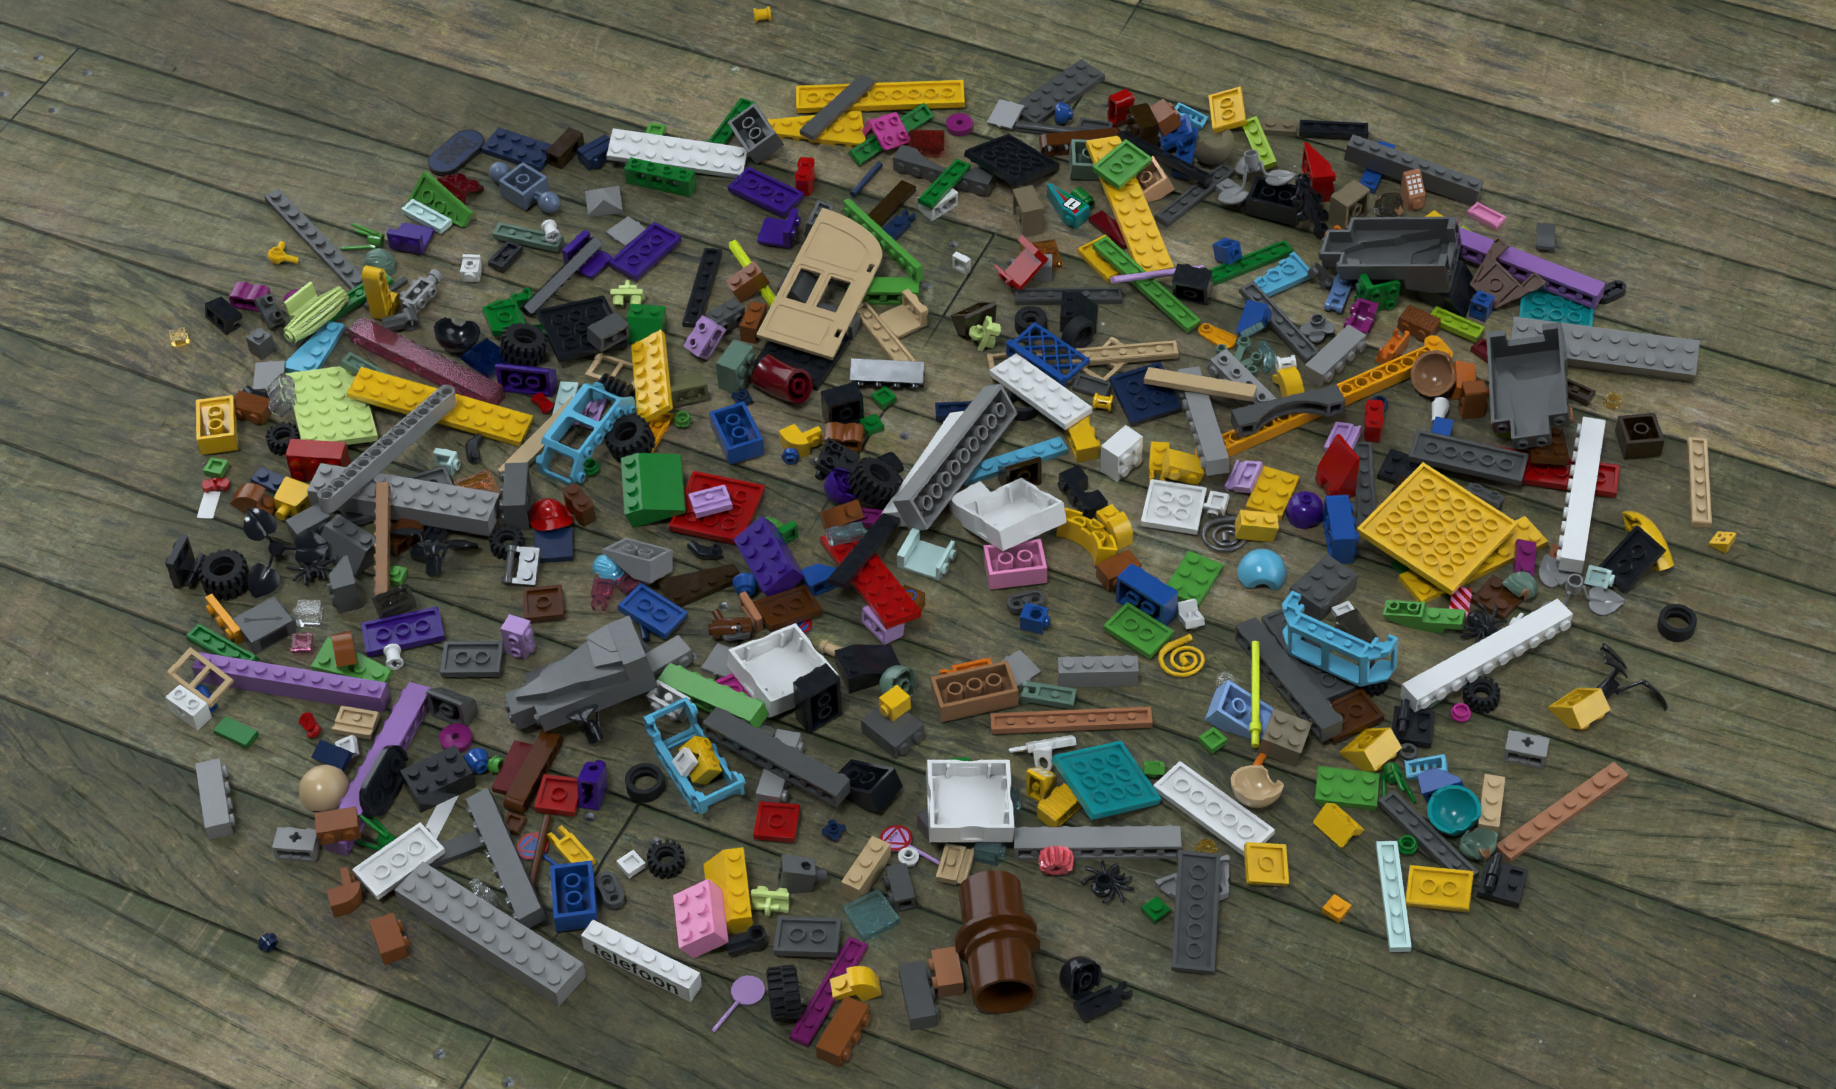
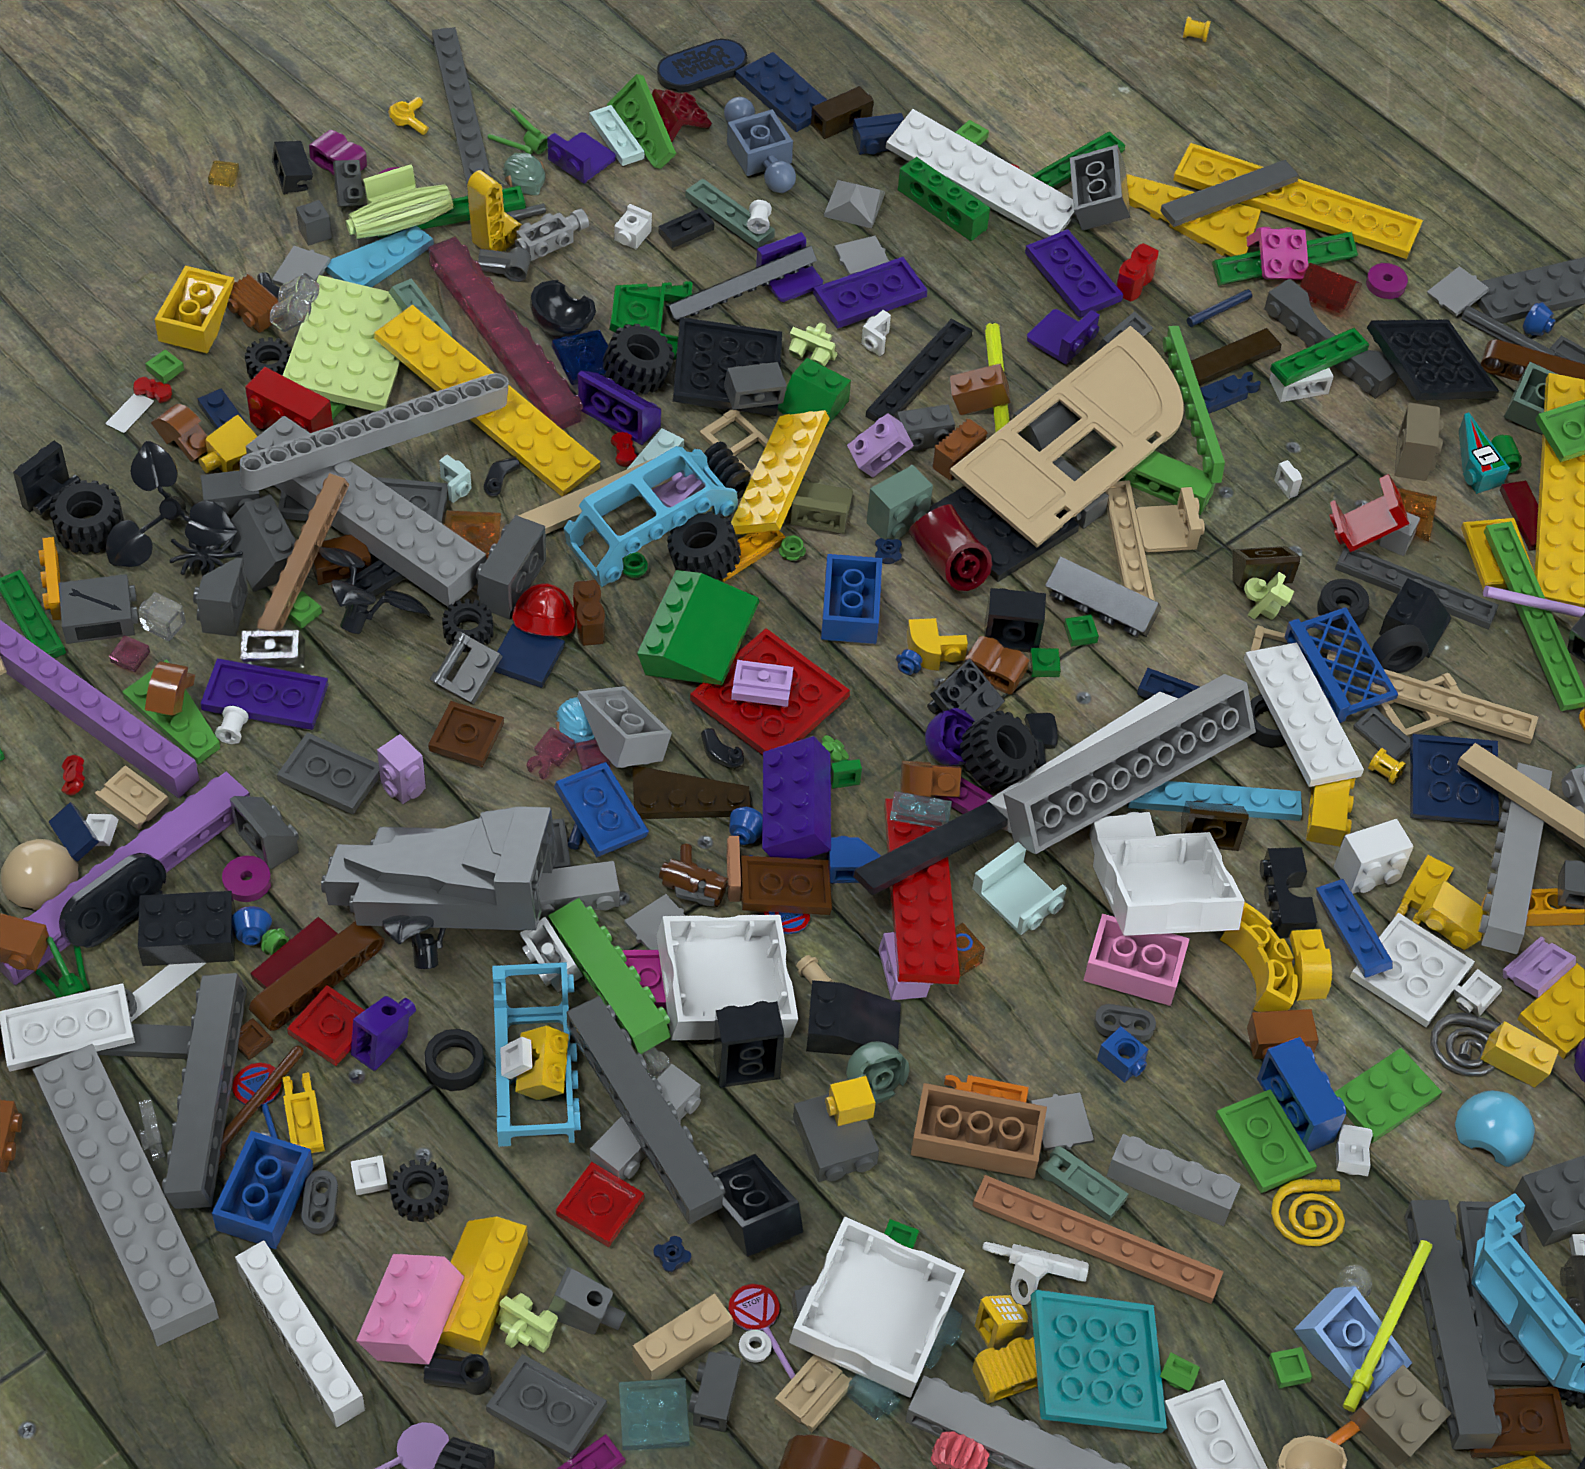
camera: 20 degrees right, 5 degrees up
none -> white bracket [861,310,891,356]
none -> blue plate [1316,879,1393,978]

